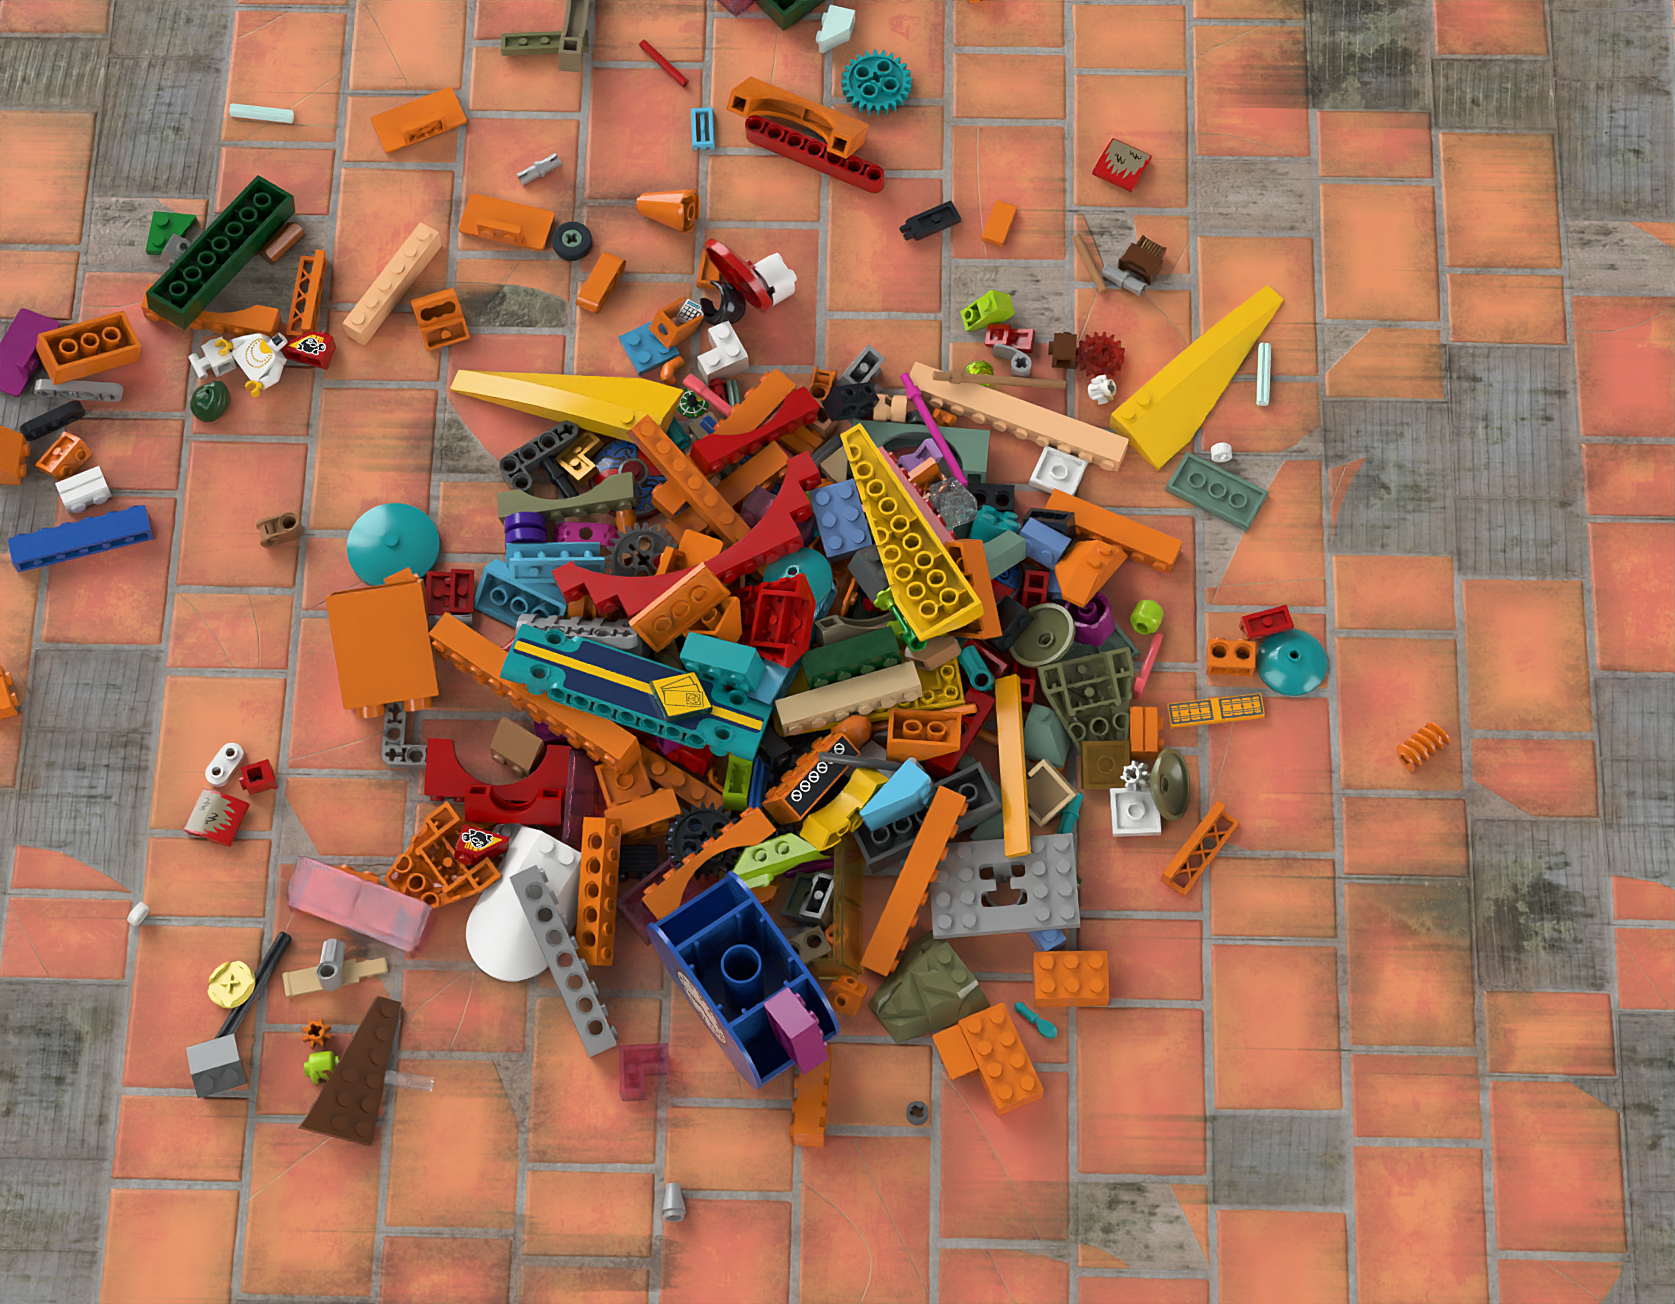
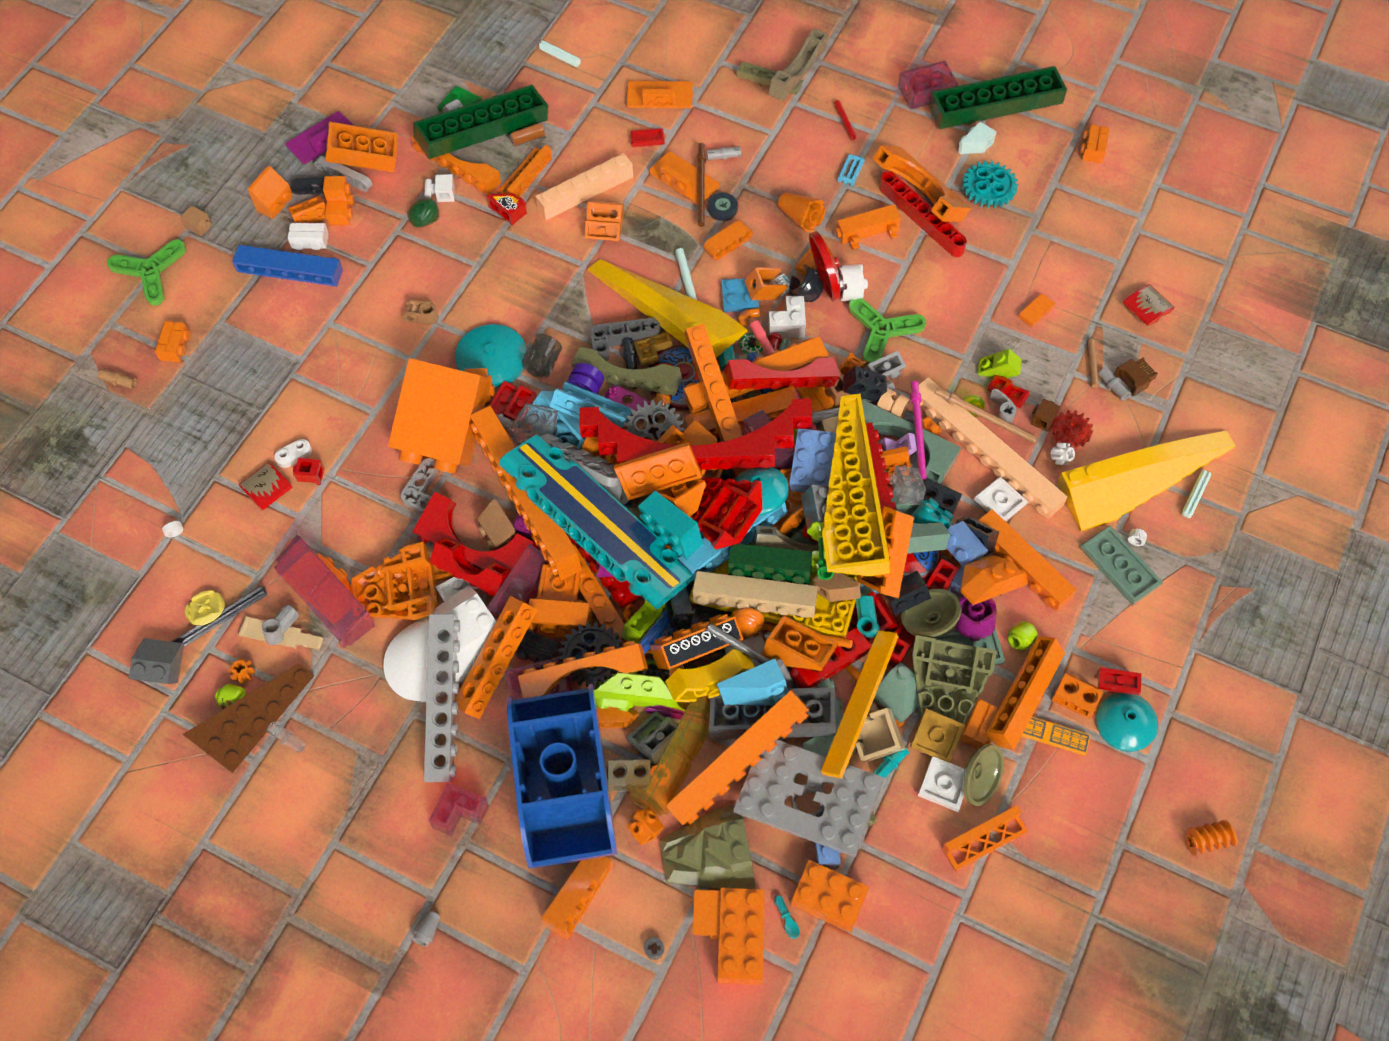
camera: 25 degrees right, 5 degrees down
white torso [215,333,288,398] -> none
slope [454,824,510,865] -> none
yellow tile [649,671,713,723] -> none
magenta brick [763,987,828,1075] -> none
black hinge [899,200,961,241] -> none
white gear [1121,761,1151,792] -> none
coral piece [1132,633,1163,700] -> none
none -> orange brick [323,176,355,226]
none -> clear slope [508,403,558,446]
none -> clear smoke gear [522,334,562,378]
none -> red tile [630,128,665,147]
none -> light aqua piece [675,248,697,300]
none -> reddish brown bar [696,143,707,227]
none -> orange brick [834,204,901,250]
none -> bright green piece [849,298,926,365]
none -> orange brick [986,636,1065,750]

